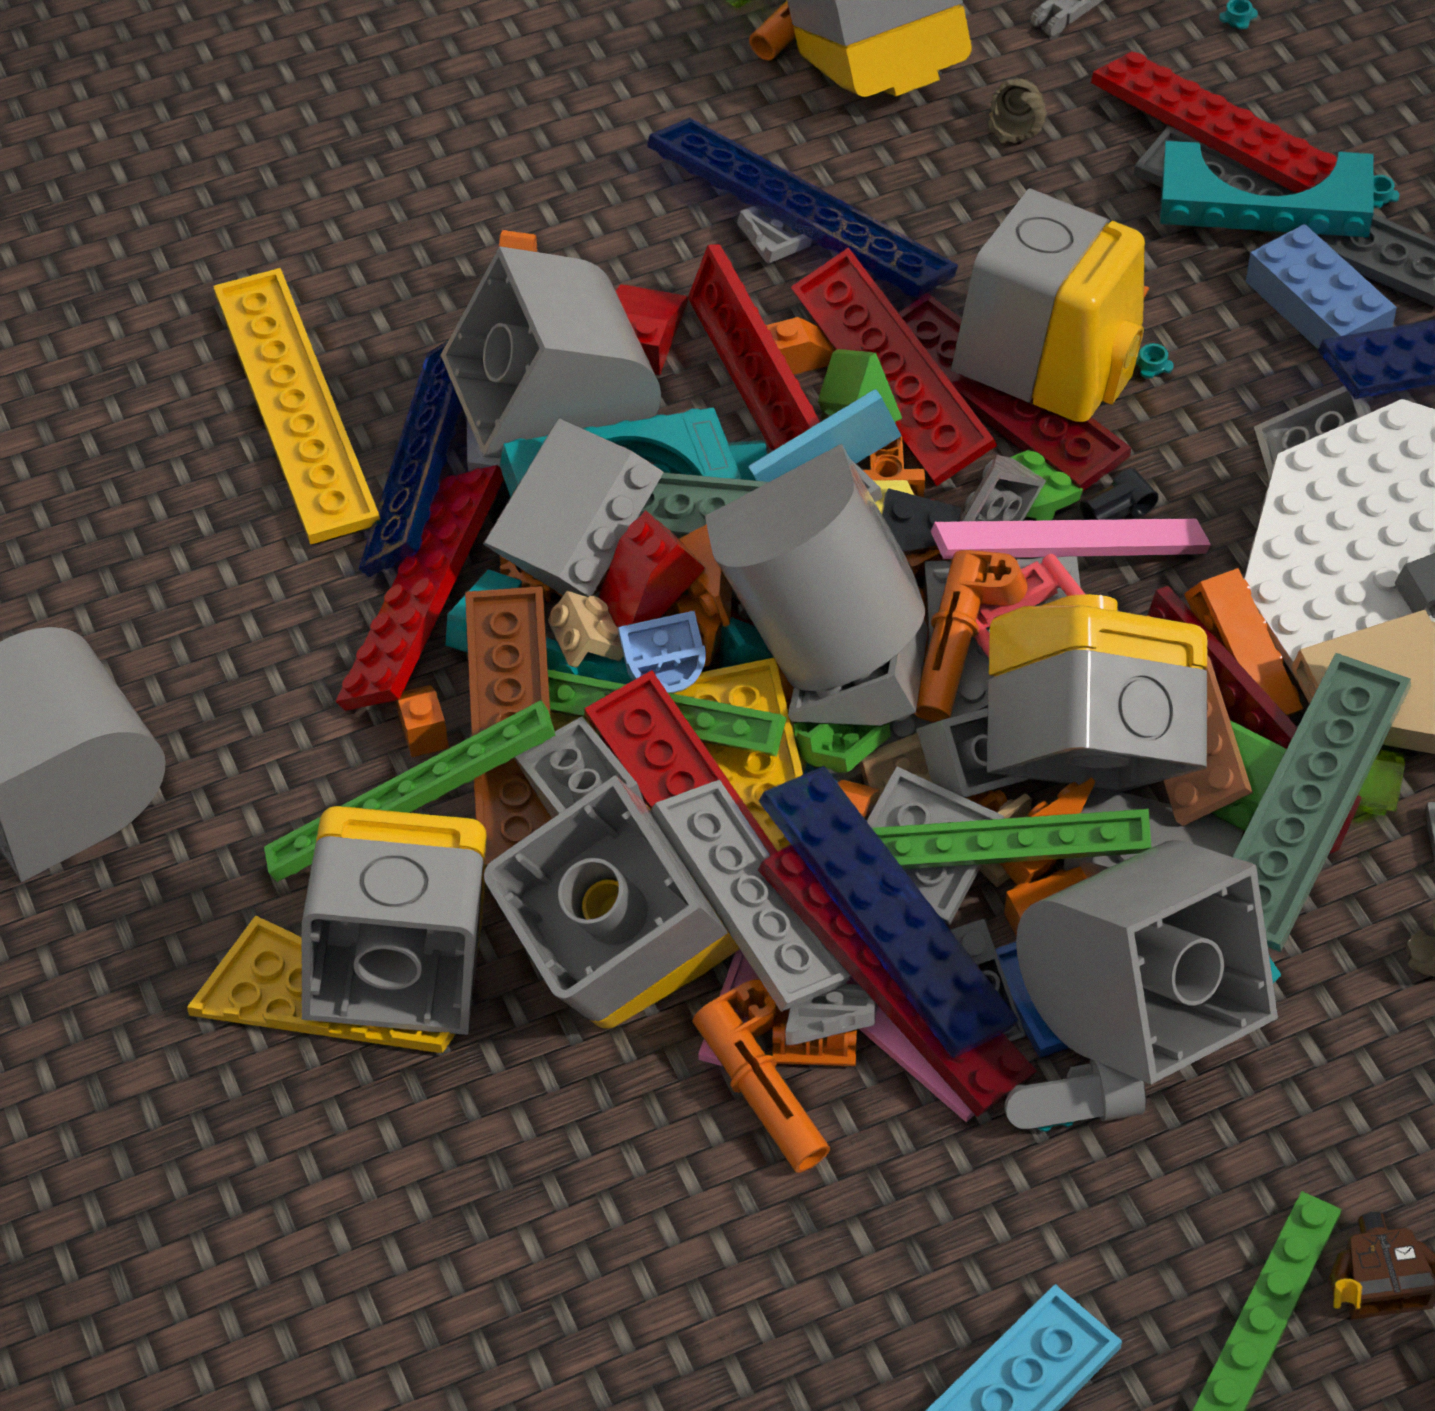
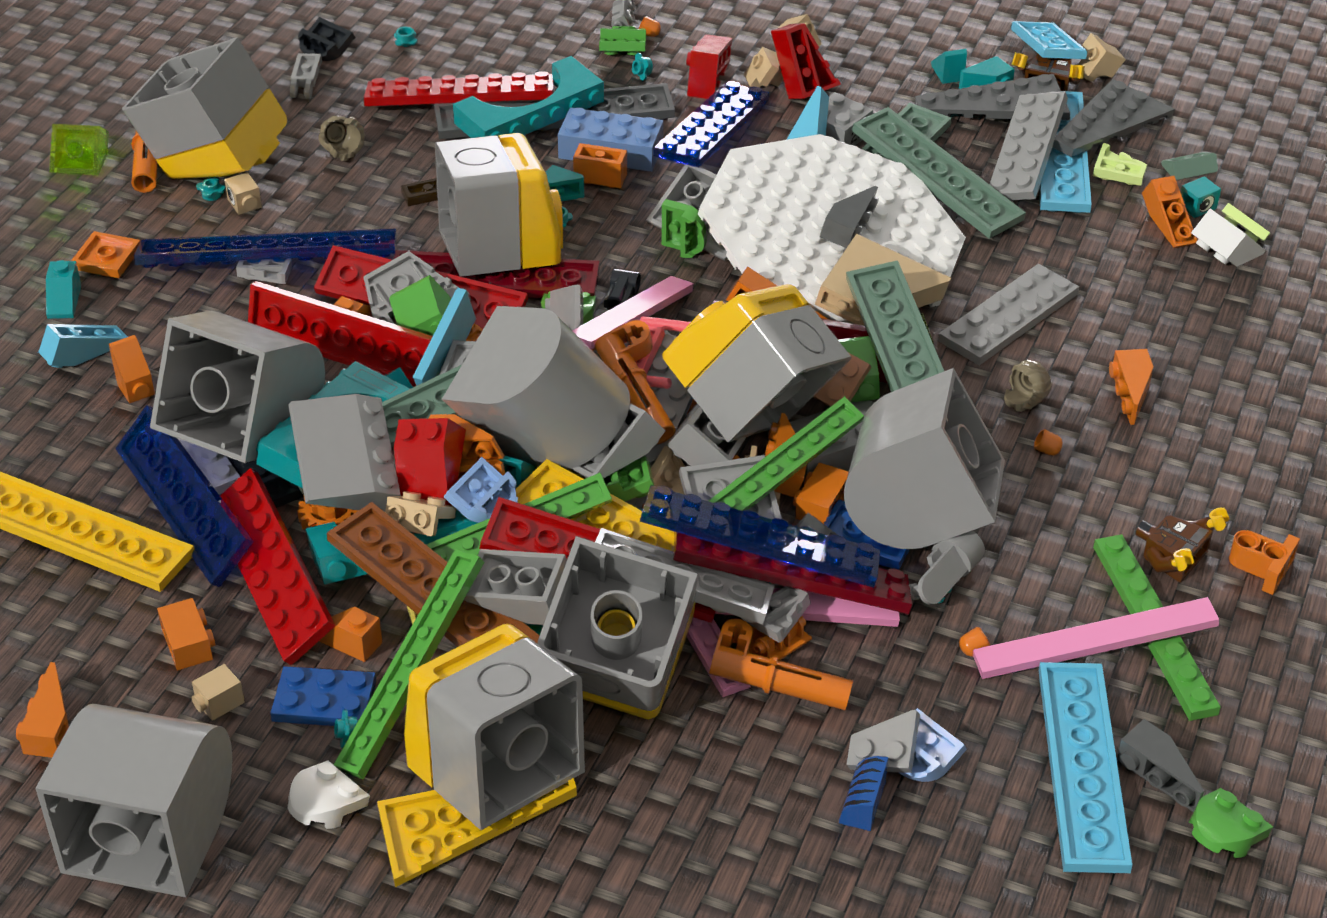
camera: 45 degrees left, 10 degrees down
none -> orange slope [16,662,69,758]
none -> medium azure slope [39,324,128,368]
none -> teal slope [46,260,81,319]
none -> orange plate [71,231,142,278]
none -> orange brick [157,598,216,671]
none -> tan brick [191,664,245,721]
none -> teal plate [196,178,225,201]
none -> tan brick [224,172,262,215]
none -> blue plate [270,666,376,726]
none -> white slope [288,761,370,829]
none -> teal plate [334,710,358,748]
none -> light grey wing [363,251,471,324]
none -> teal slope [546,165,584,201]
none -> orange brick [573,143,627,188]
none -> bright green slope [662,199,707,258]
none -> blue brick [839,756,888,831]
none -> light grey wing [846,710,920,773]
none -> light blue slope [899,708,967,782]
none -> orange piece [959,627,991,657]
none -> bright pink tile [973,597,1219,679]
none -> orange piece [1034,429,1063,455]

